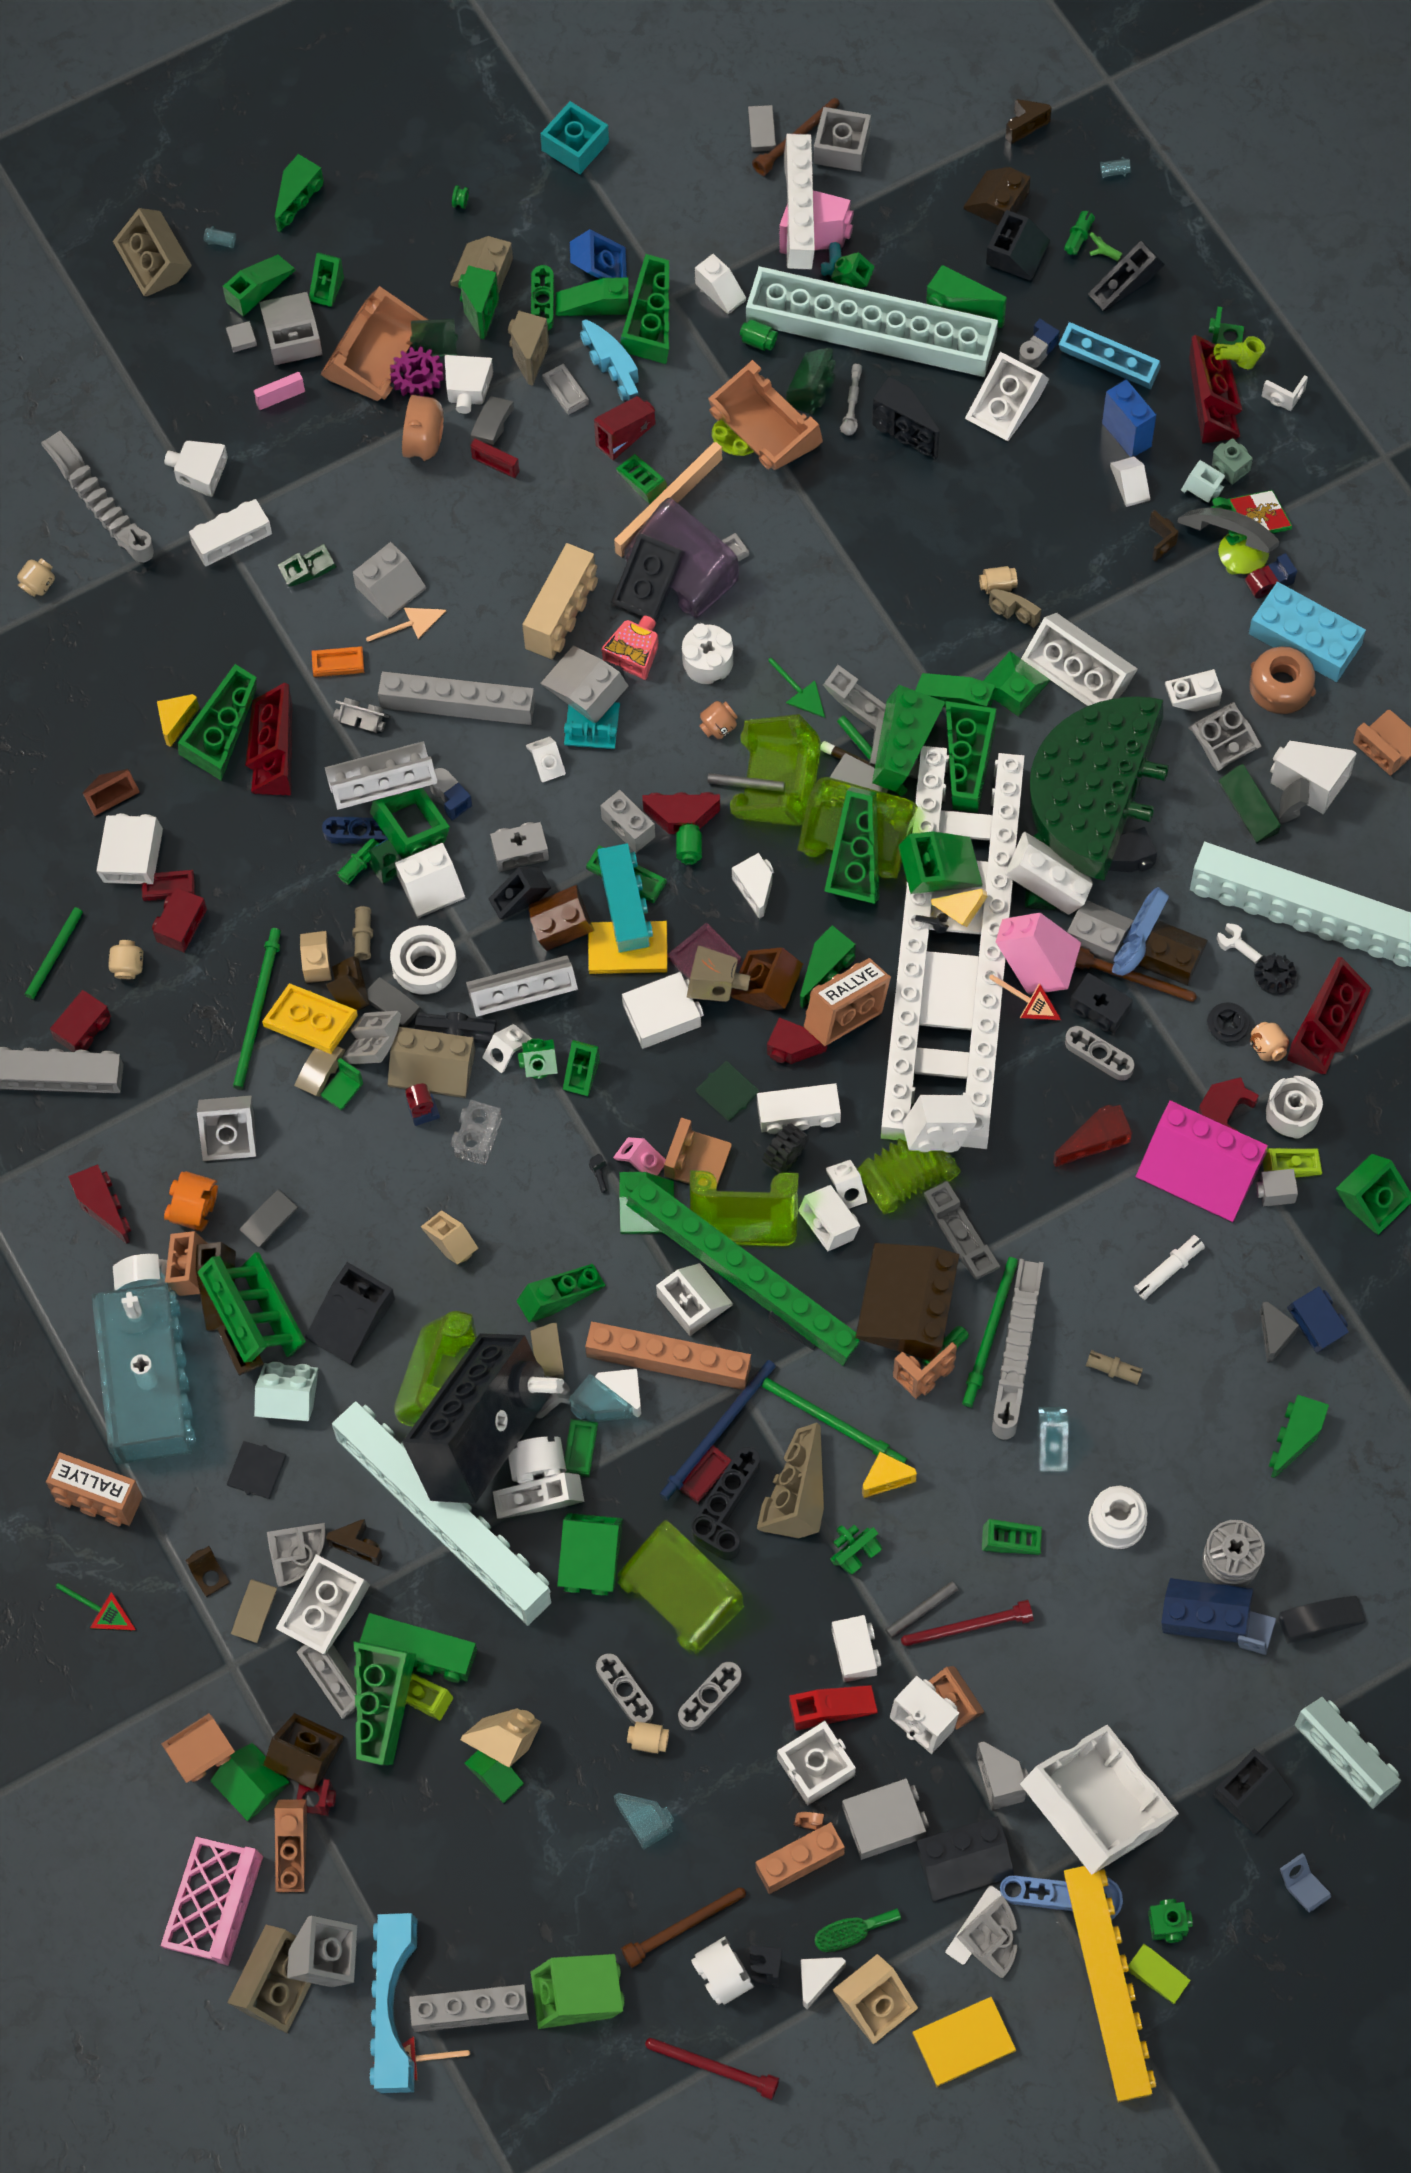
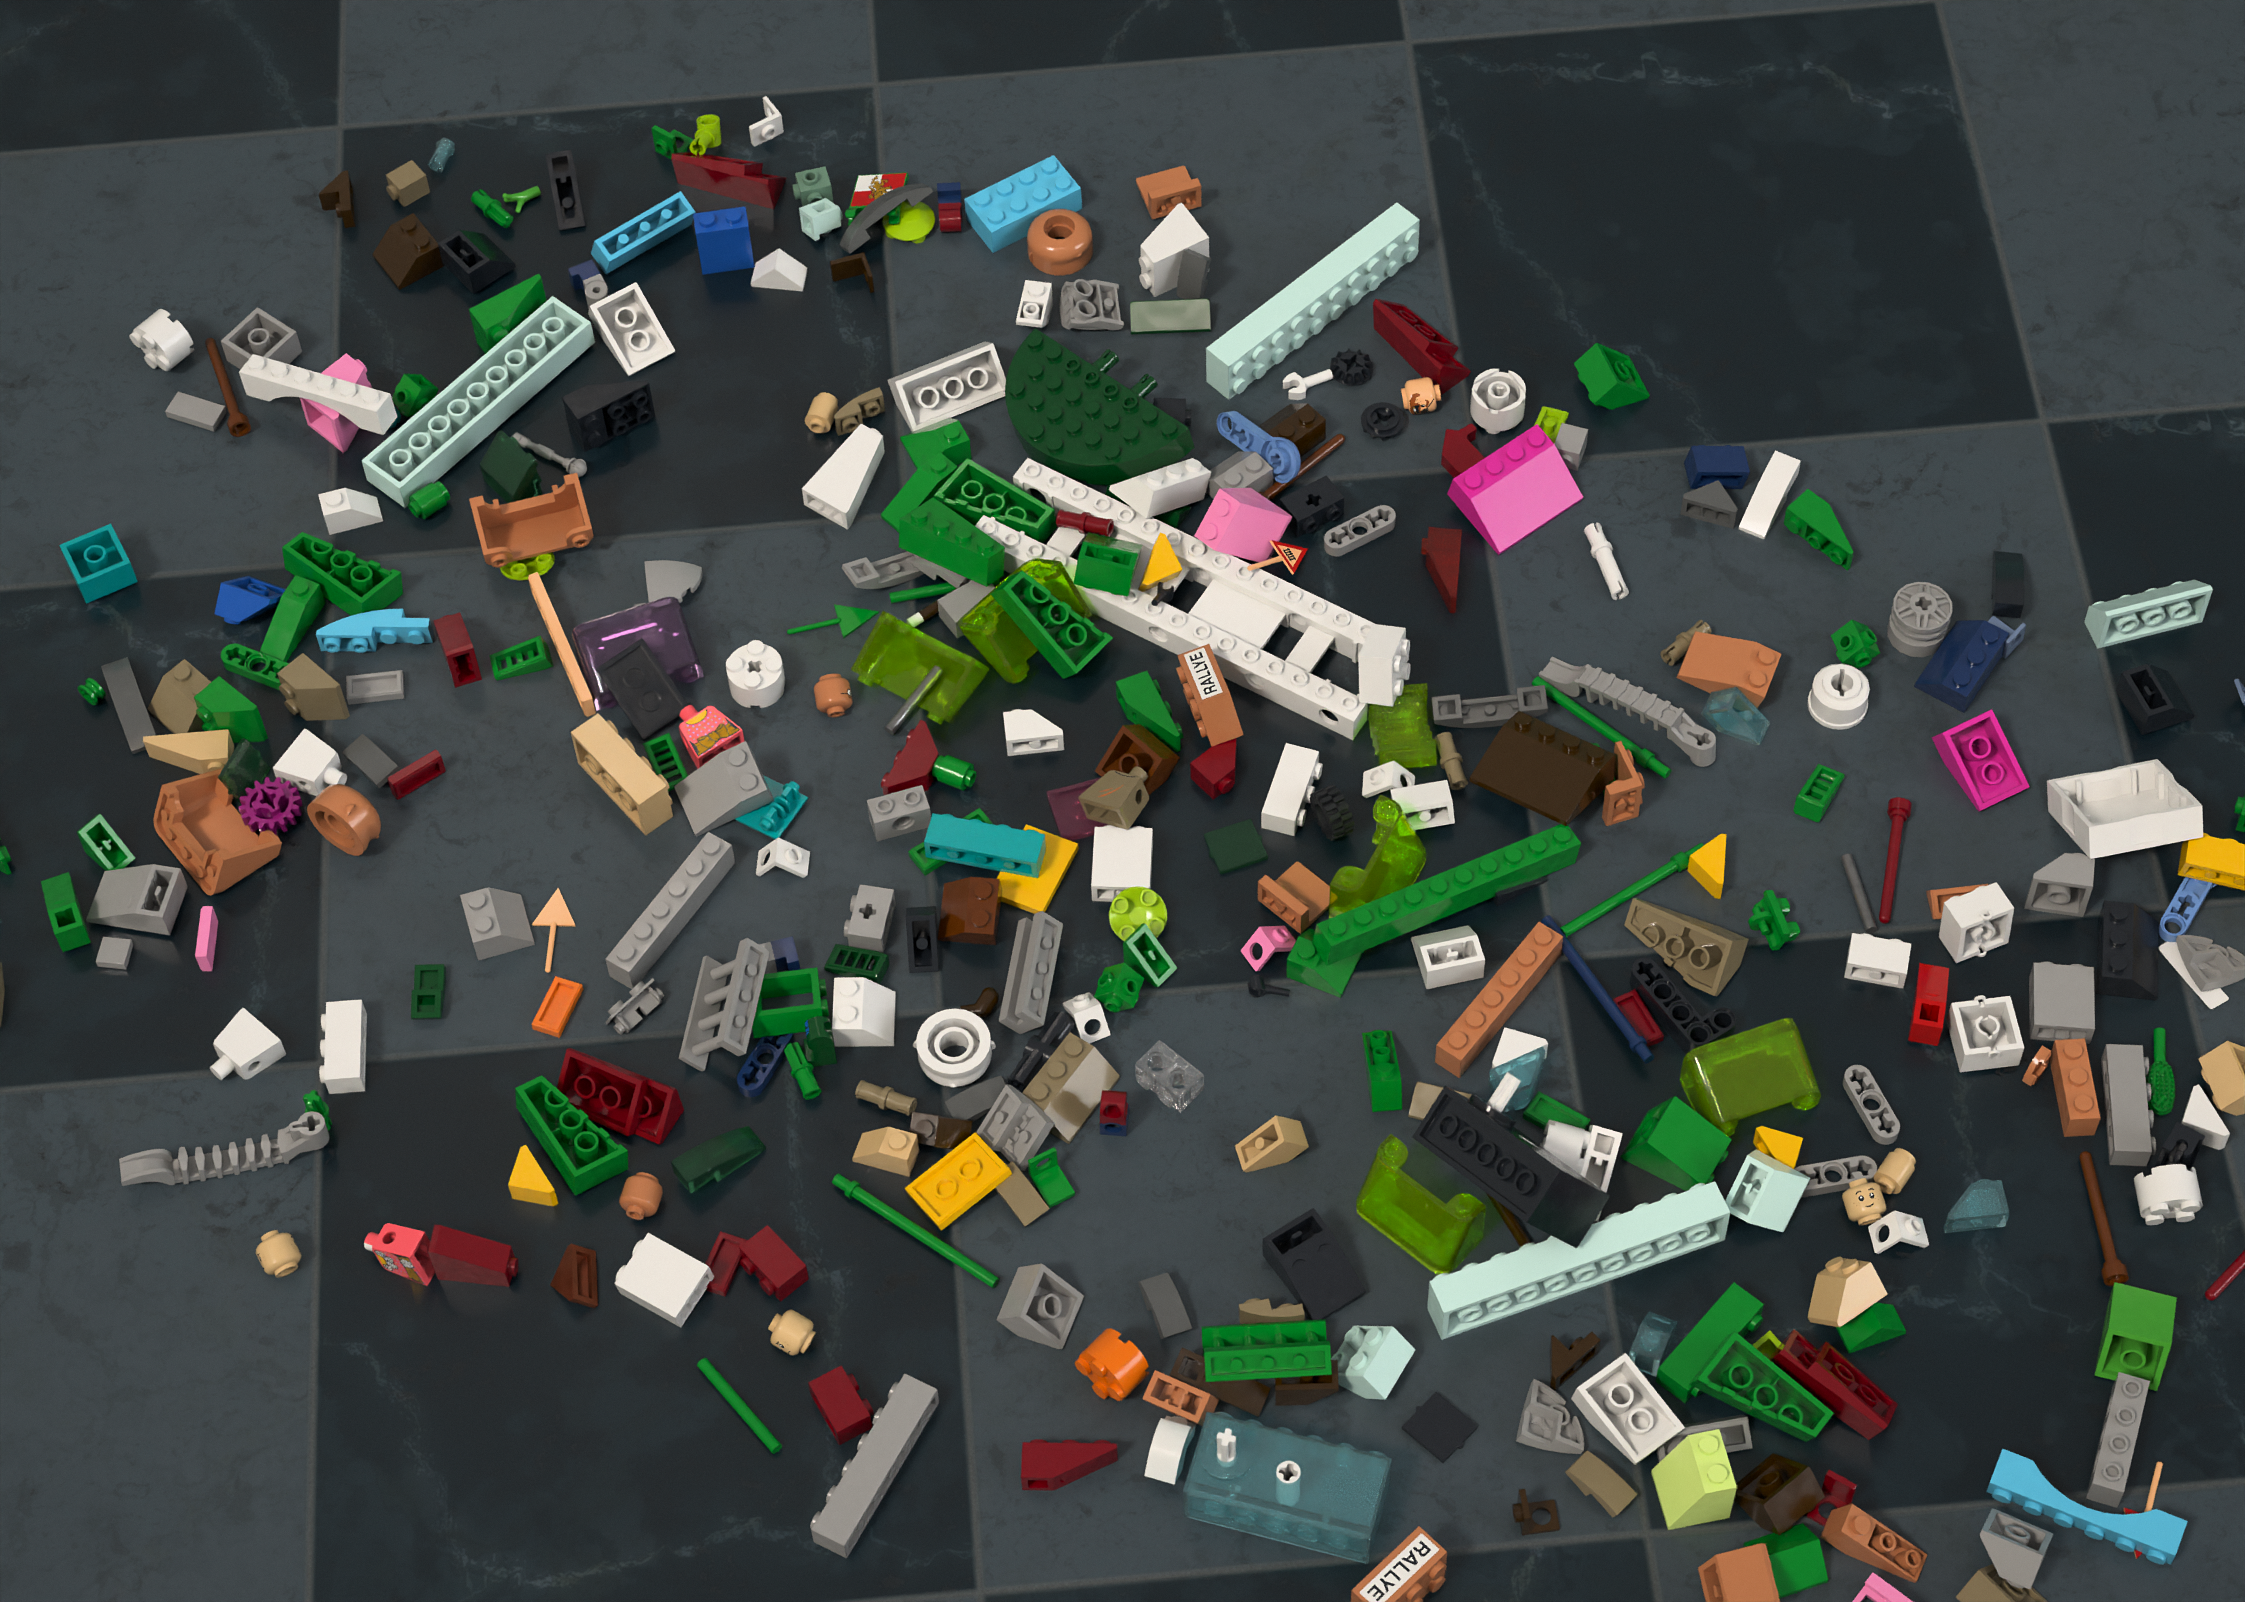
camera: 65 degrees left, 10 degrees down
none -> dark grey slope [101,657,156,754]
none -> white brick [129,309,194,371]
none -> tan slope [143,729,234,774]
none -> green axle [303,1090,332,1131]
none -> coral torso [364,1223,435,1286]
none -> dark tan brick [386,160,430,207]
none -> dark red slope [428,1225,519,1287]
none -> nougat head [619,1172,663,1220]
none -> green slope [643,733,688,792]
none -> light grey brick [644,560,702,612]
none -> clear green slope [671,1126,766,1193]
none -> white slope [802,424,885,530]
none -> dark green slope [824,944,890,985]
none -> dark brown arm [960,987,999,1018]
none -> dark red pin [1056,509,1114,537]
none -> lime dish [1109,886,1167,941]
none -> dark tan slope [1239,1298,1305,1324]
none -> dark tan pin [1434,732,1468,790]
none -> clear light blue slope [1629,1311,1678,1377]
none -> yellowish green slope [1651,1429,1737,1530]
none -> nougat slope [1676,631,1781,713]
none -> light aqua slope [1725,1149,1810,1232]
none -> white slope [1739,451,1801,539]
none -> yellow slope [1753,1126,1803,1169]
none -> dark red slope [1769,1329,1898,1440]
none -> green brick [1831,620,1880,669]
none -> tan head [1842,1178,1886,1226]
none -> white bracket [1868,1210,1929,1254]
none -> dark pink slope [1932,709,2030,811]
none -> light grey brick [2101,1044,2156,1166]

